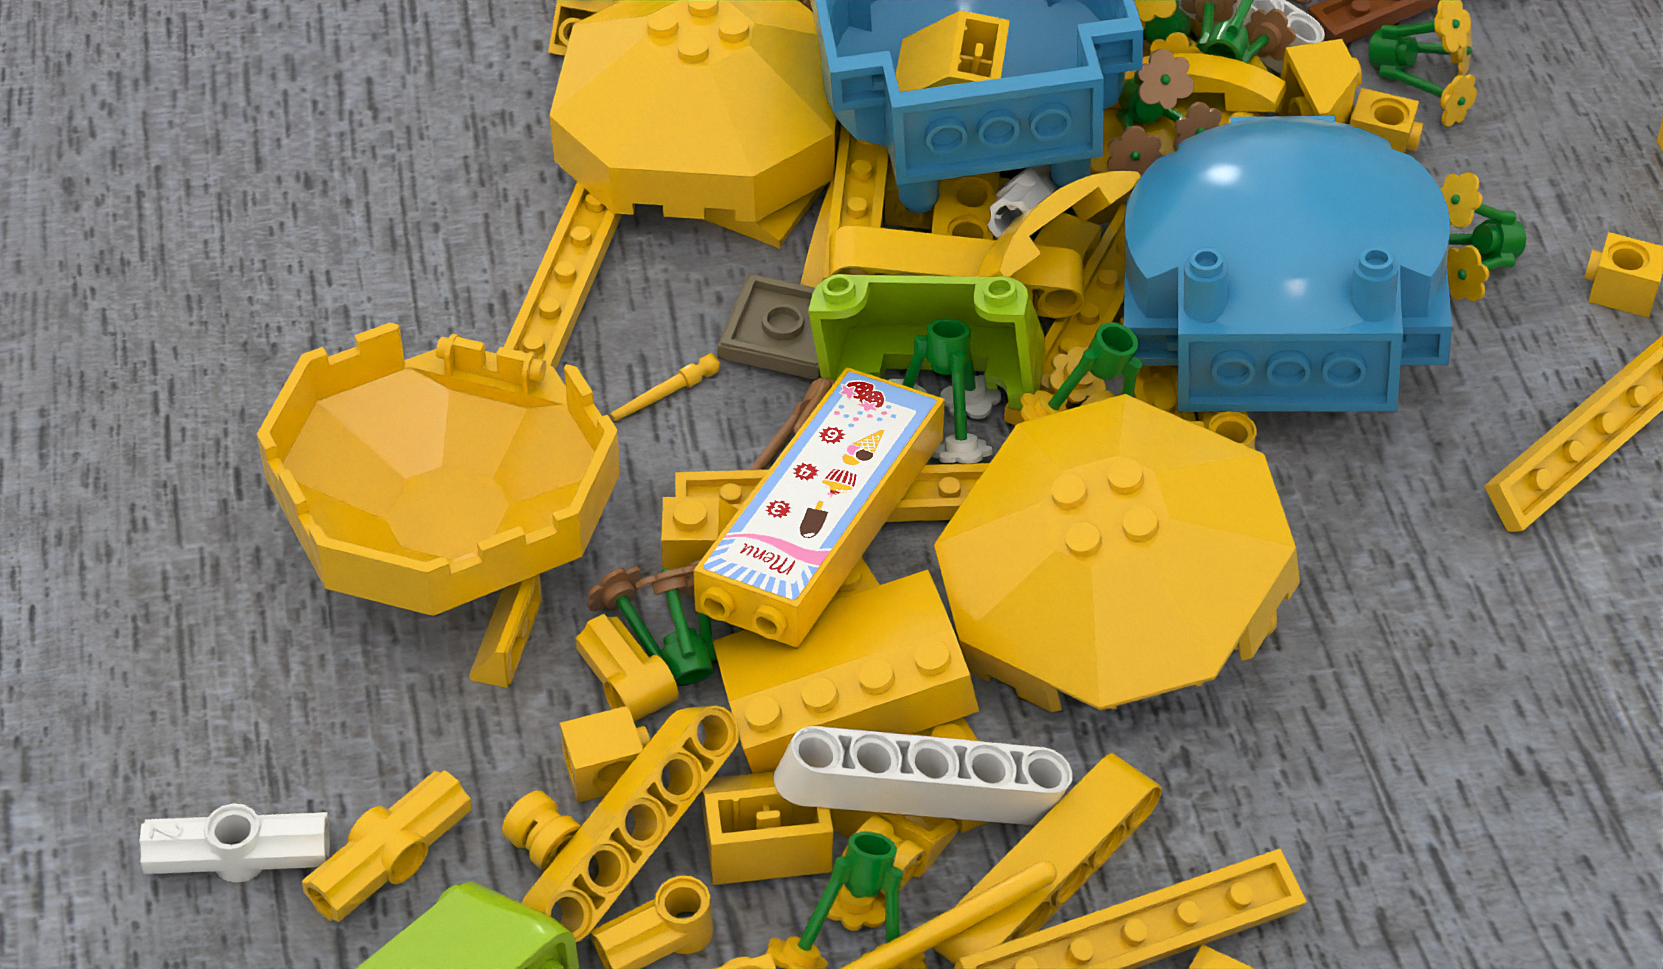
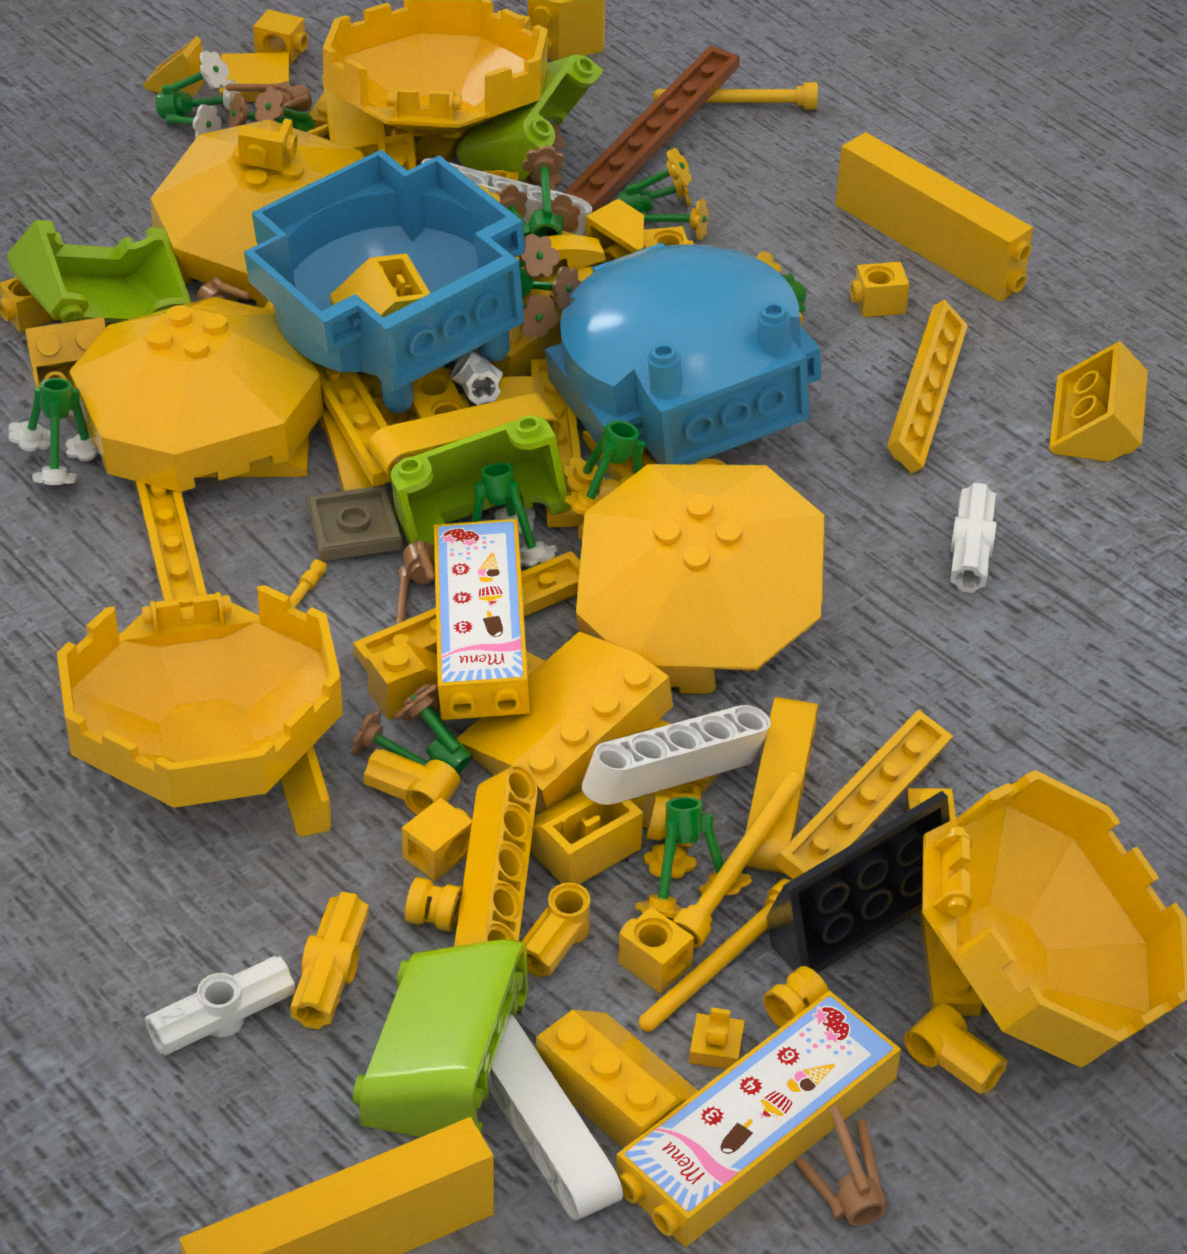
camera: 30 degrees left, 5 degrees down
yellow slope [977,171,1141,277] -> none
none -> plant [8,378,101,485]
none -> white piece [950,483,996,593]

